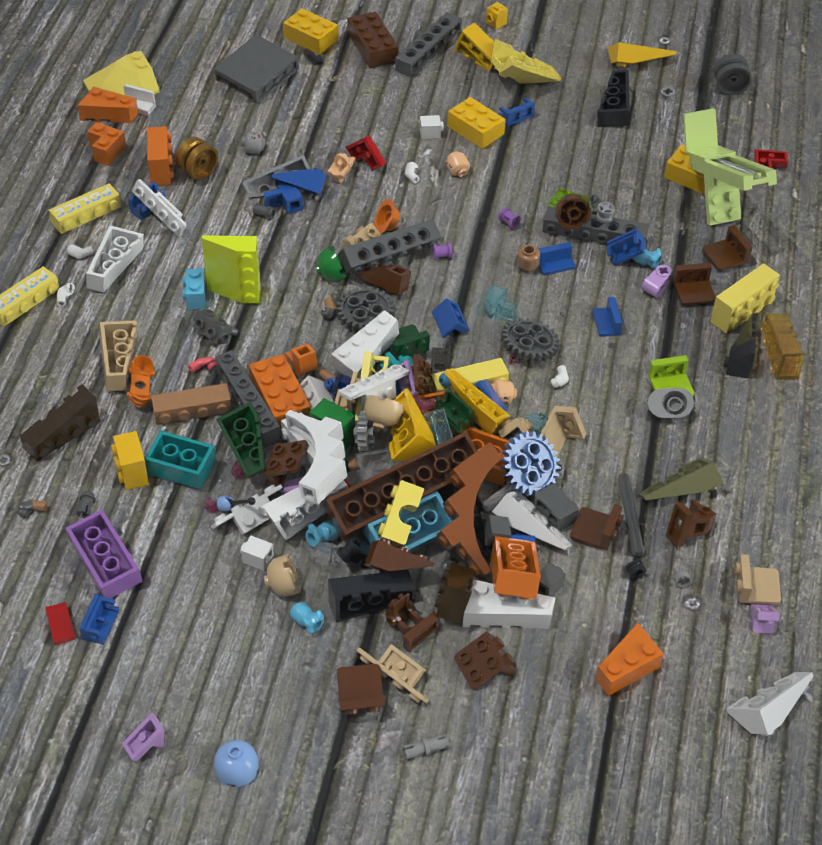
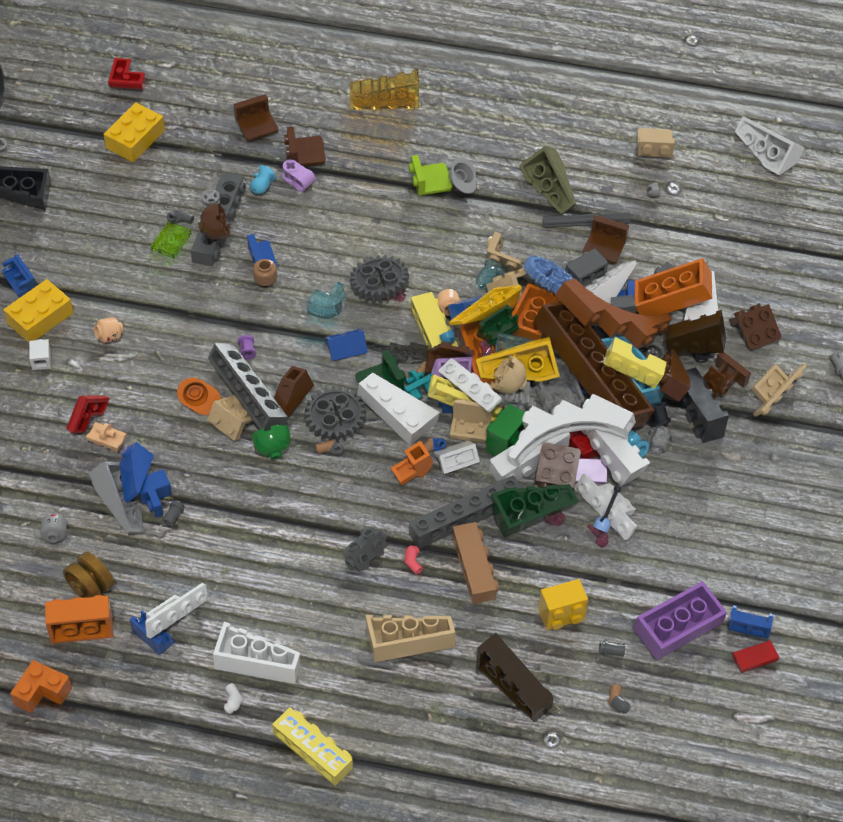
camera: 90 degrees left, 5 degrees up
light yellow brick [49,183,121,234] -> none
white arm [57,283,75,307] -> none
orange piece [127,355,155,408] -> none
teal brick [144,430,216,490] -> none
medium azure brick [182,268,206,310] -> none
neon yellow slope [202,235,261,303] -> none
white brick [240,536,274,571] -> none
orange brick [248,354,311,429] -> none
tan cylinder [264,554,301,597] -> none
medium azure animal [290,602,324,634] -> none
clear blue tile [331,373,352,396] -> none
reddish brown bracket [337,664,385,715] -> none
white arm [405,162,420,184] -> none
medium lavender bush [498,207,521,229] -> none
white arm [551,365,569,388] -> none
blue panel [592,297,623,337] -> none
orange wedge [596,623,664,696] -> none
blue hinge [607,229,646,265] -> none
black bush [625,560,647,579] -> none
reddish brown tile [665,499,717,547] -> none
yellowish green piece [683,108,777,225] -> none
light yellow brick [710,263,780,334] -> none
black wedge [723,313,756,378] -> none
lavender slope [750,604,780,634] -> none

